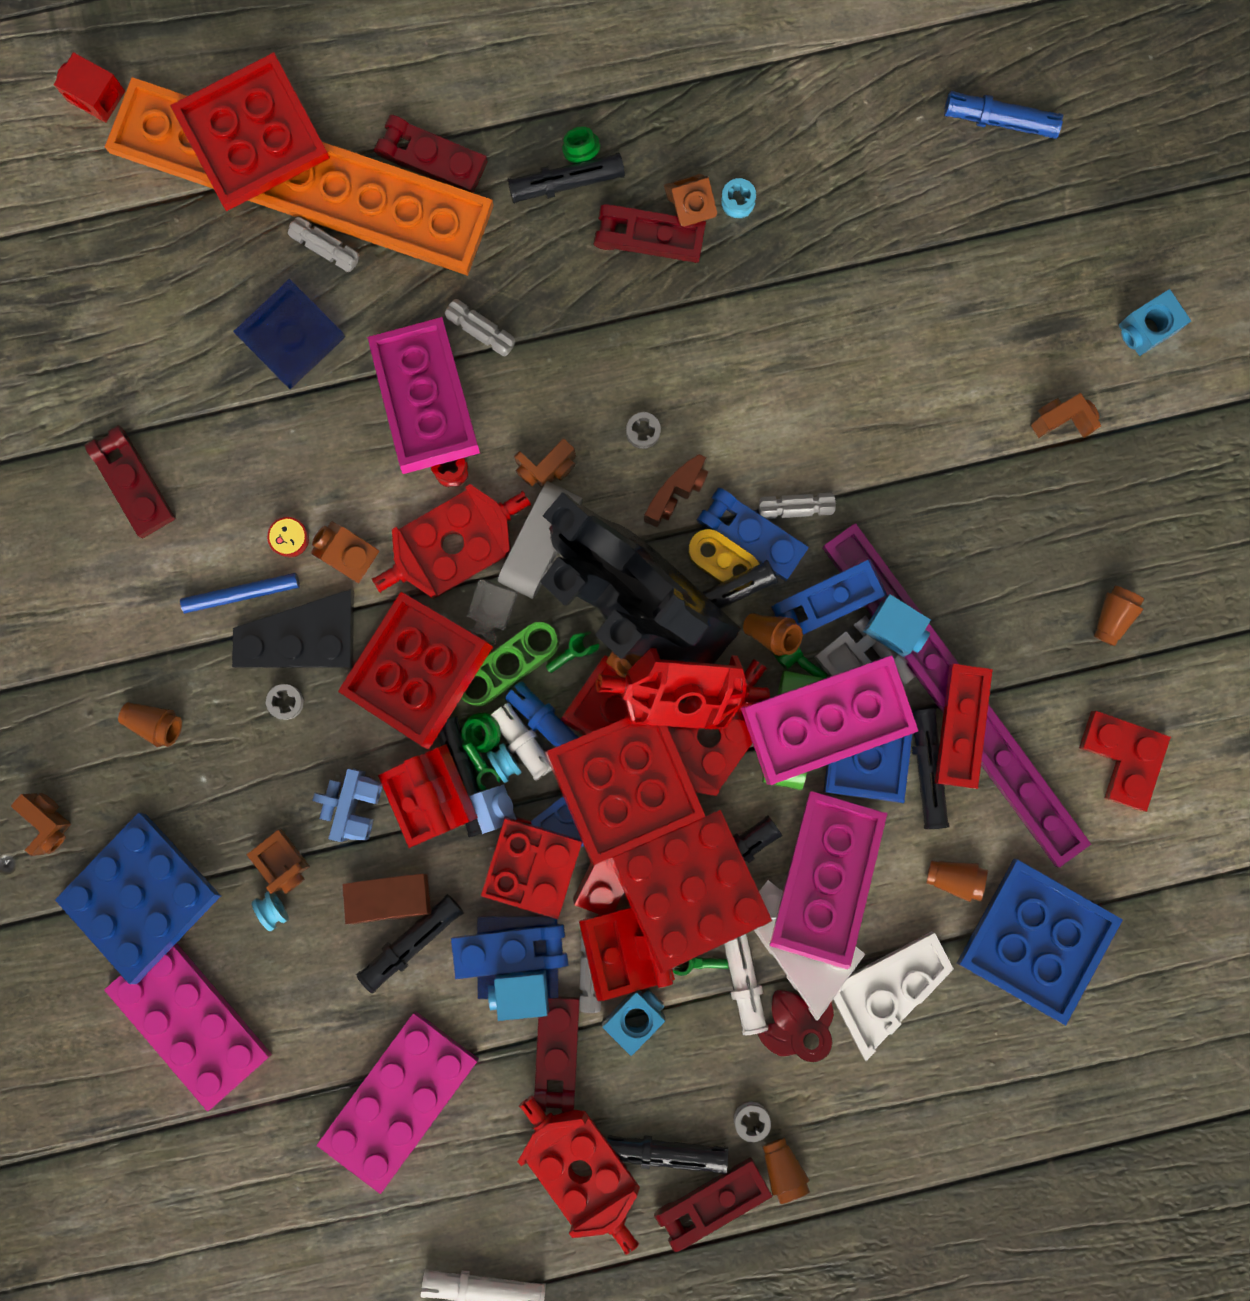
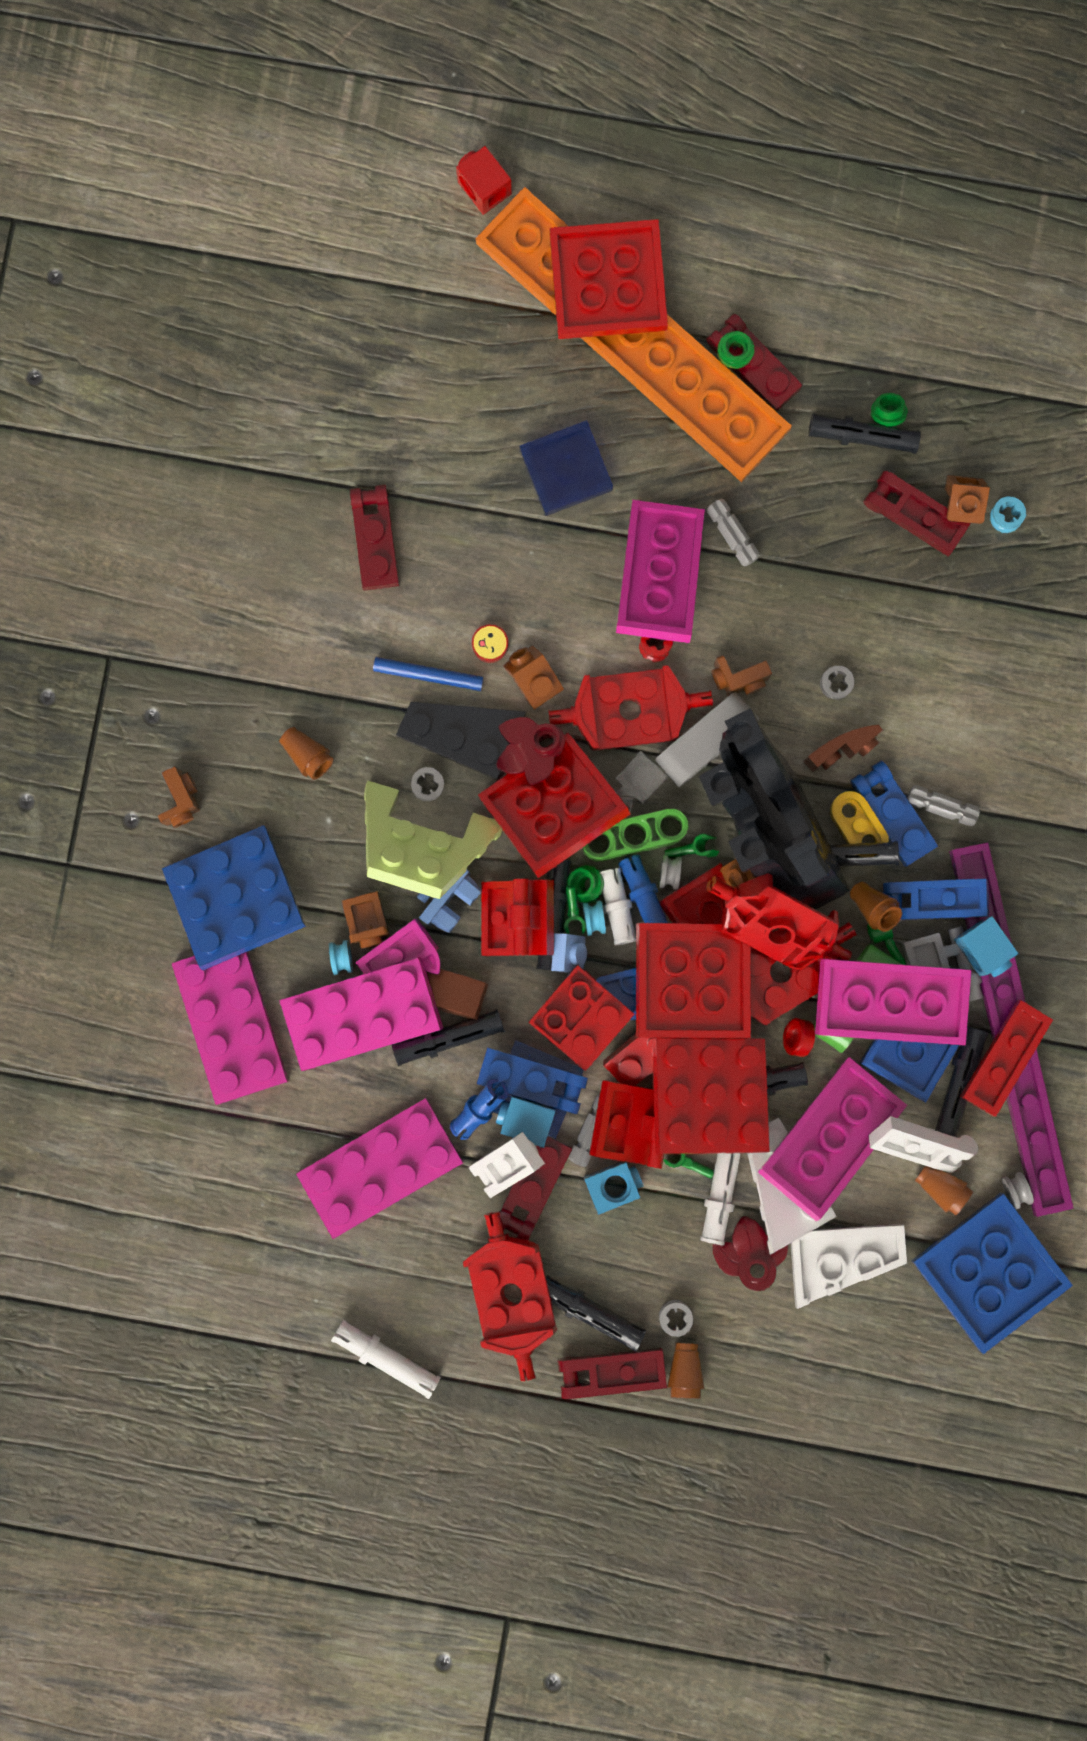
camera: 25 degrees right, 0 degrees up
light grey axle [288,217,360,272] -> none
none -> dark pink plate [279,957,443,1071]
none -> dark pink plate [356,918,440,974]
none -> yellowish green wing [364,780,502,899]
none -> blue pin [450,1079,508,1140]
none -> white plate [468,1132,545,1198]
none -> dark red plate [496,717,565,785]
none -> light grey bush [659,855,682,890]
none -> green plate [717,331,754,369]
none -> red tile [783,1018,815,1057]
none -> white plate [869,1116,978,1173]
none -> light grey bush [1002,1171,1034,1210]

